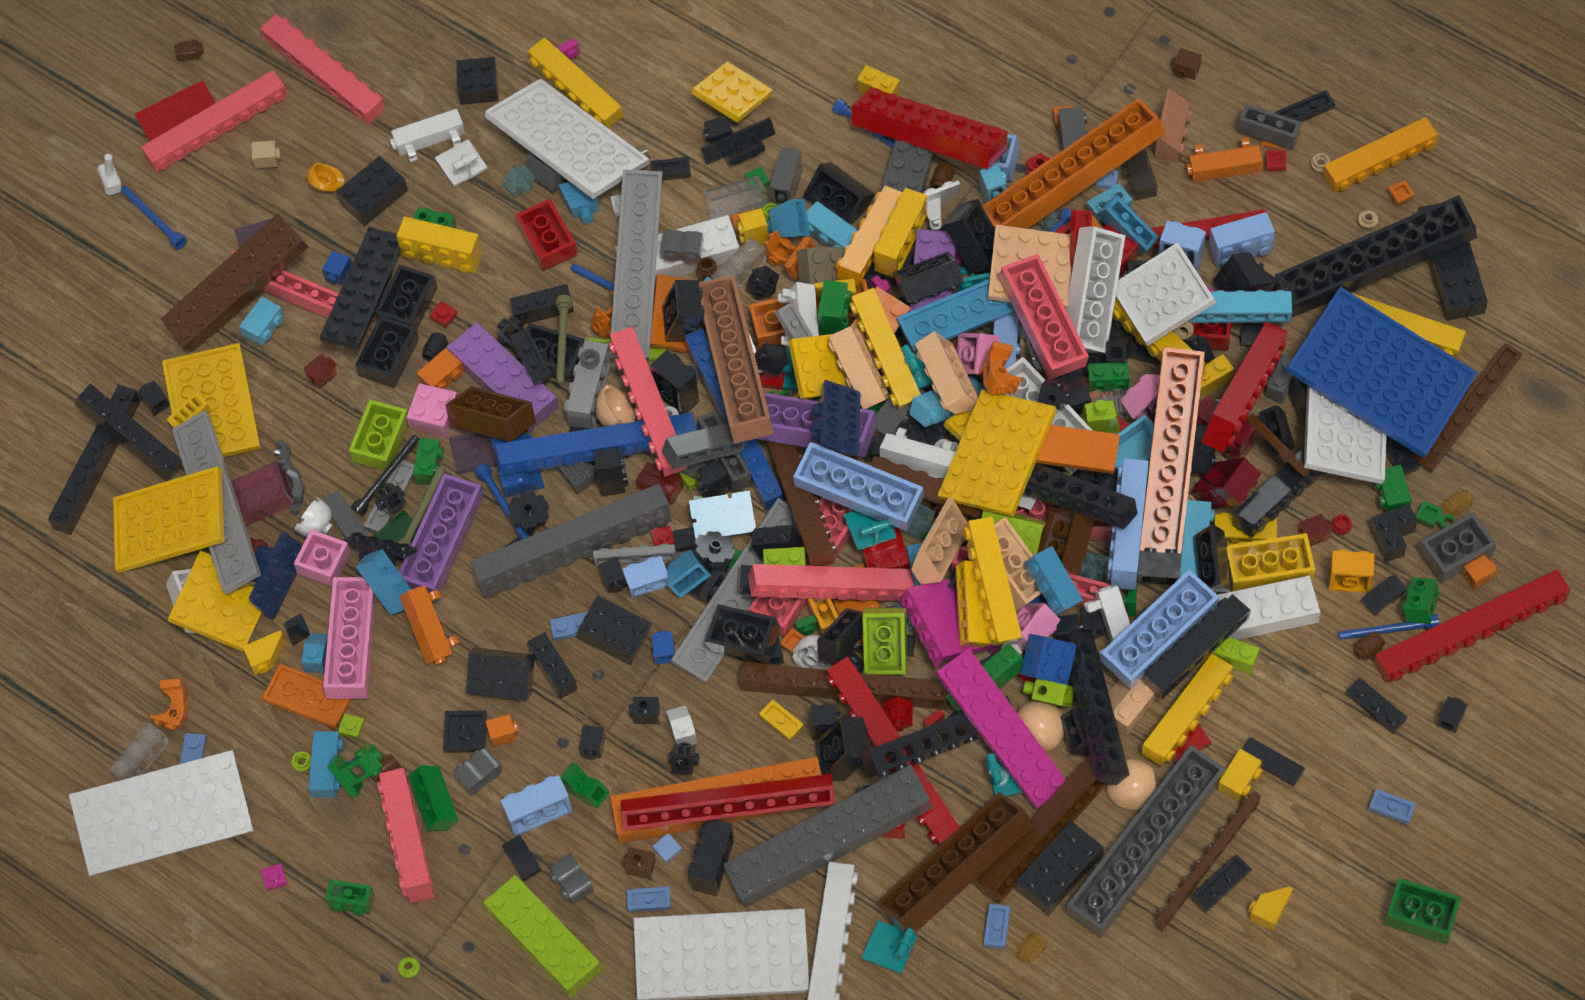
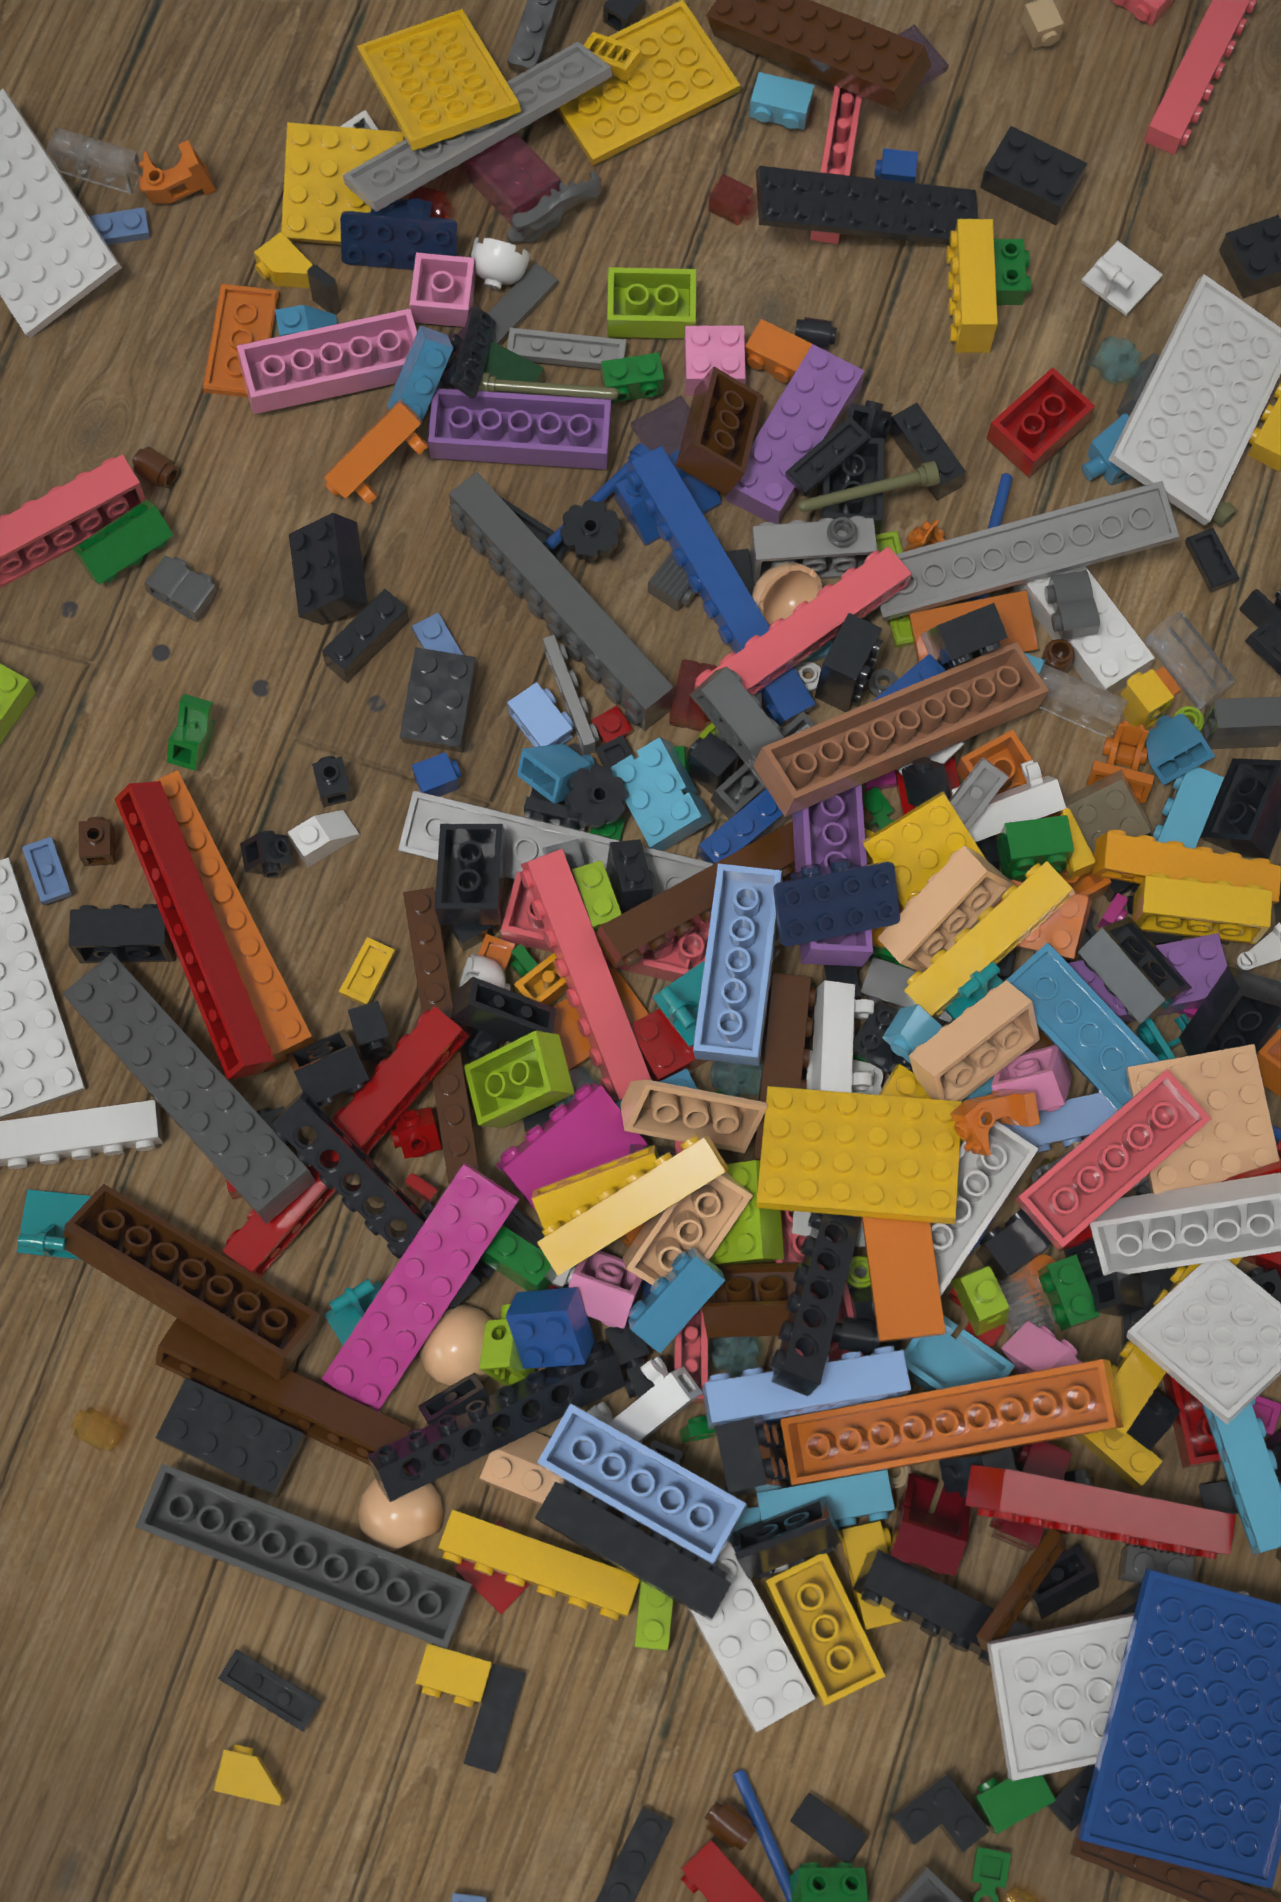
camera: 65 degrees right, 10 degrees up
lime plate [291,751,311,772] -> none
light orange hat [307,163,344,191] -> none
dark azure brick [309,731,344,797] -> none
green tile [327,743,383,798] -> none
lime plate [338,713,365,740] -> none
black piece [350,435,419,516] -> none
black brick [355,315,419,388] -> none
black brick [373,482,407,514] -> none
black brick [375,264,438,329] -> none
white brick [390,108,465,163] -> none
red plate [429,301,458,328] -> none
black plate [443,710,487,753] -> none
orange brick [486,714,519,747] -> none
light blue brick [500,775,573,837] -> none
black slope [502,835,542,881] -> none
dark grey brick [549,853,594,904] -> none
black brick [579,725,606,760] -> none
black brick [594,448,629,496] -> none
black brick [598,557,627,593] -> none
light blue tile [652,833,682,864] -> none
green plate [744,166,770,193] -> none
black brick [747,265,780,299] -> none
medium blue plate [984,904,1010,949] -> none
black brick [1037,379,1071,410] -> none
reddish brown plate [1155,791,1261,932] -> none
tan plate [1173,321,1194,339] -> none
clear red brick [1298,514,1332,546] -> none
light orange brick [1328,549,1375,593] -> none
red plate [1331,514,1352,535] -> none

